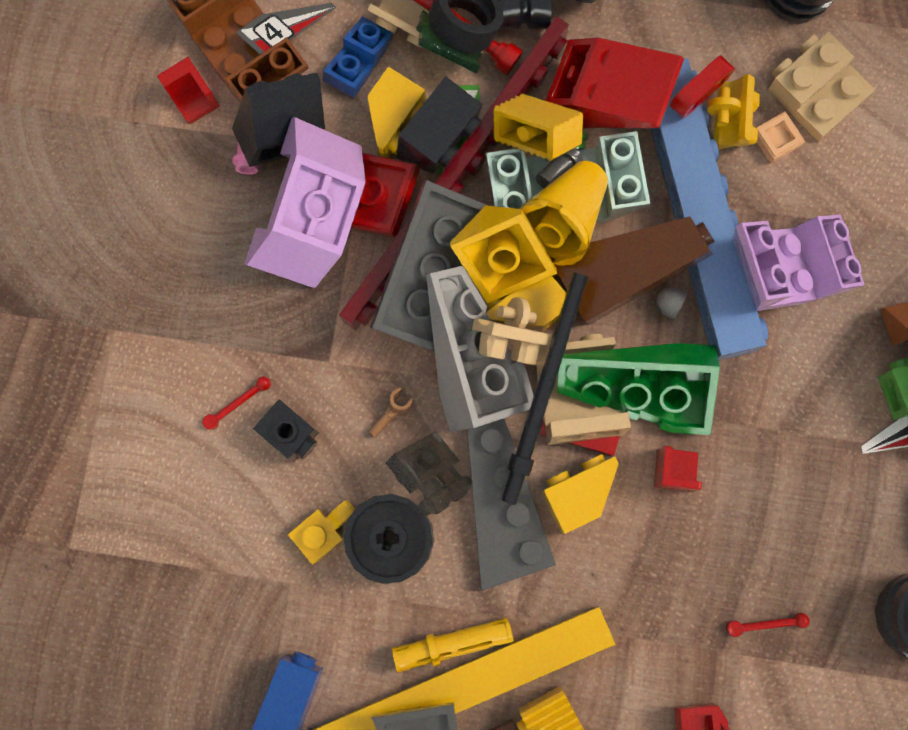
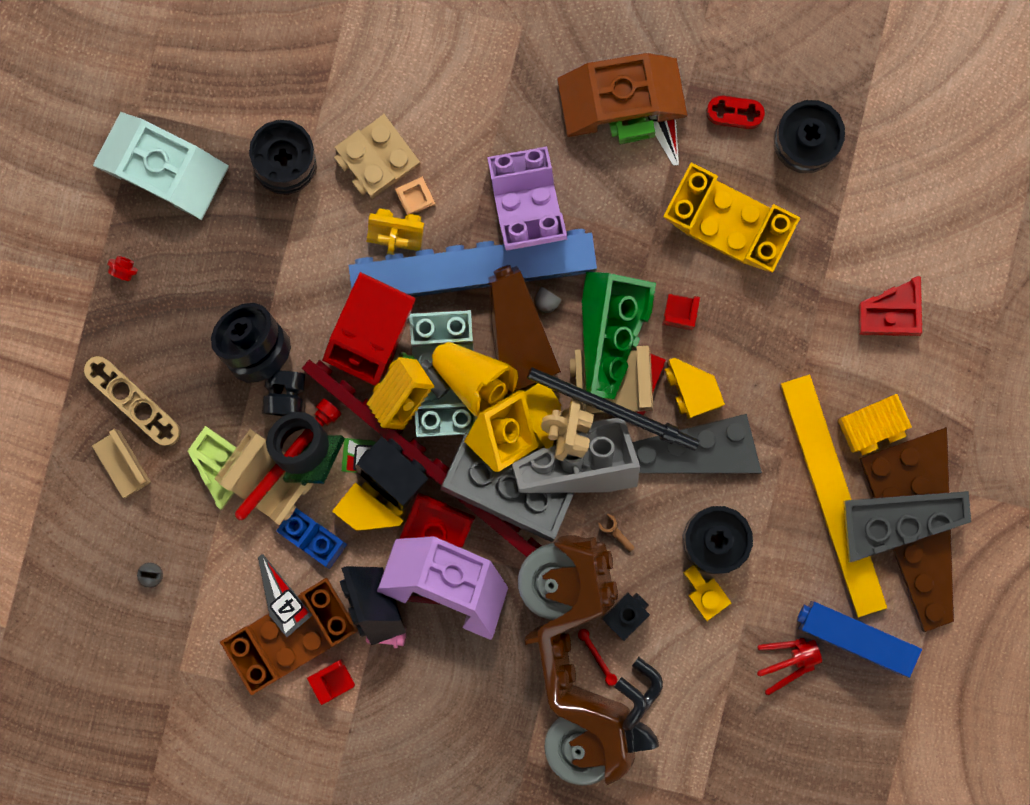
camera: 90 degrees left, 5 degrees up
clear smoke plate [385,431,472,516] -> none
yellow pin [392,617,514,673] -> none
red beam [669,55,735,119] -> none
red hinge [726,613,810,637] -> none
none -> reddish brown piece [518,535,663,786]
none -> yellow slope [663,162,800,273]
none -> red plant [757,637,822,695]

